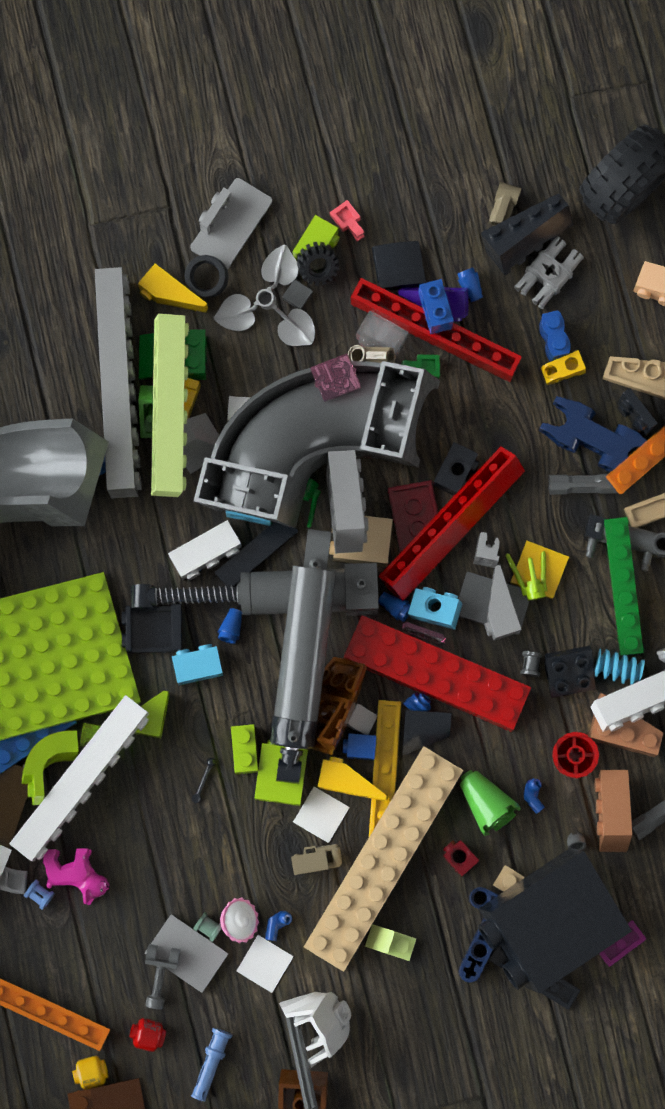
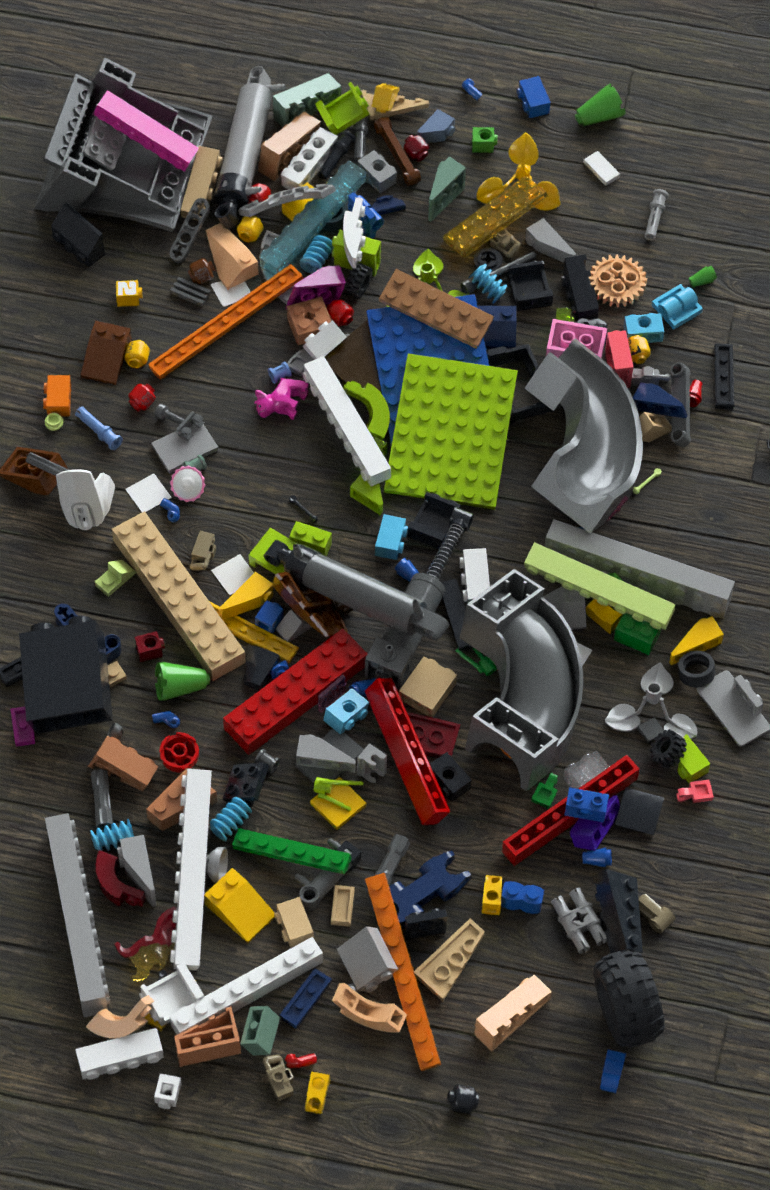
camera: 115 degrees right, 20 degrees down
clear pink piece [310,354,361,402] -> none
light grey brick [326,450,368,554] -> none
dark tan piece [347,345,396,363] -> none

